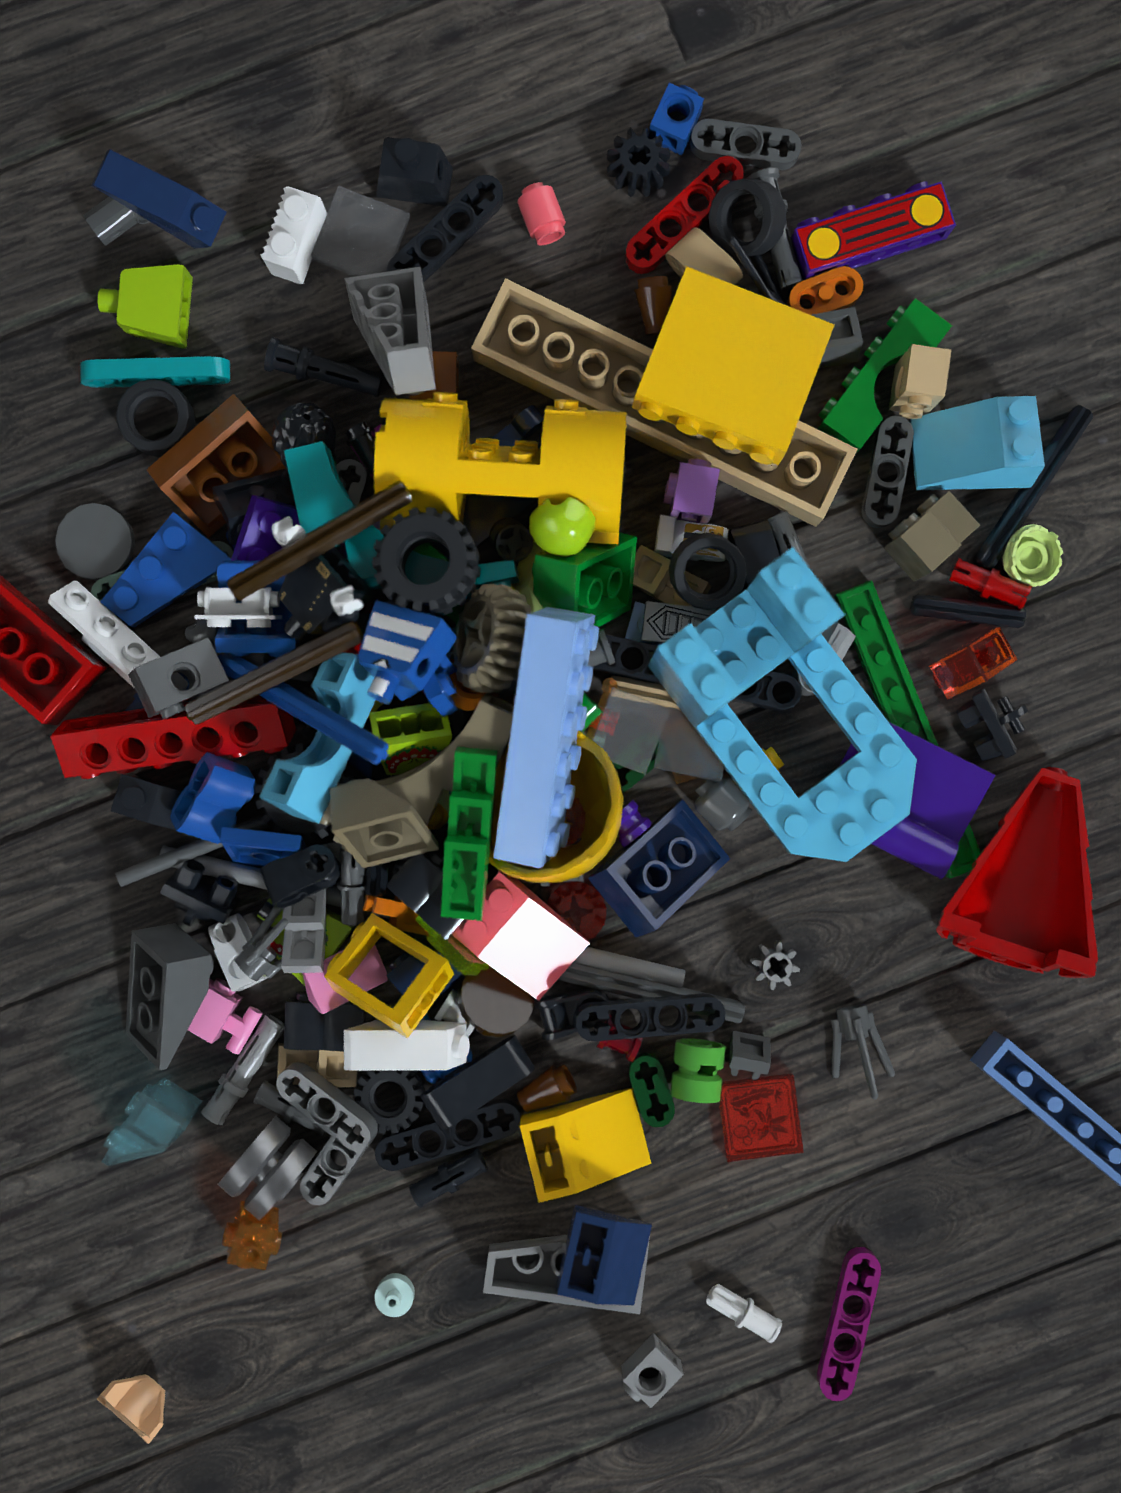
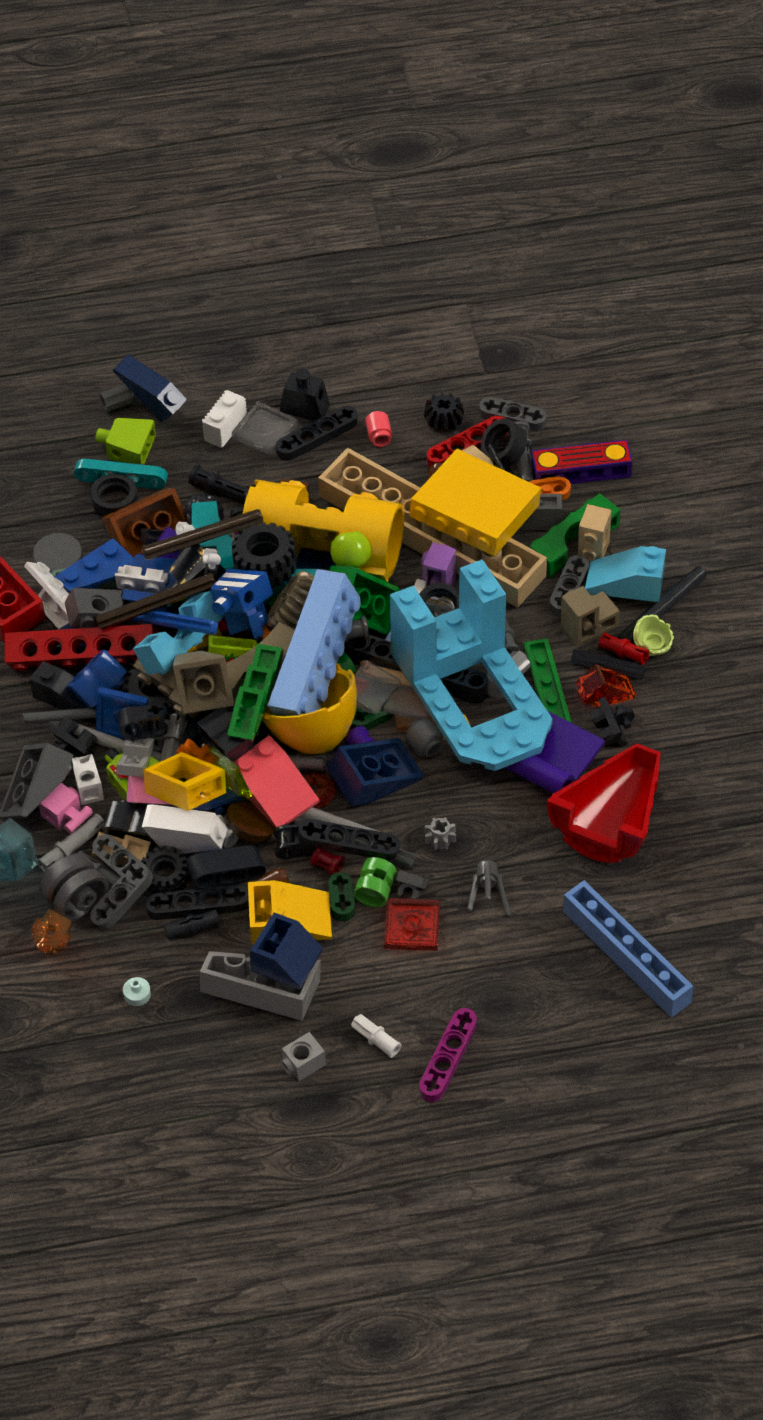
camera: 10 degrees right, 35 degrees down
dark grey plant [235,907,328,981] -> none
light grey wedge [344,267,436,395] -> none
blue brick [649,83,704,156] -> none

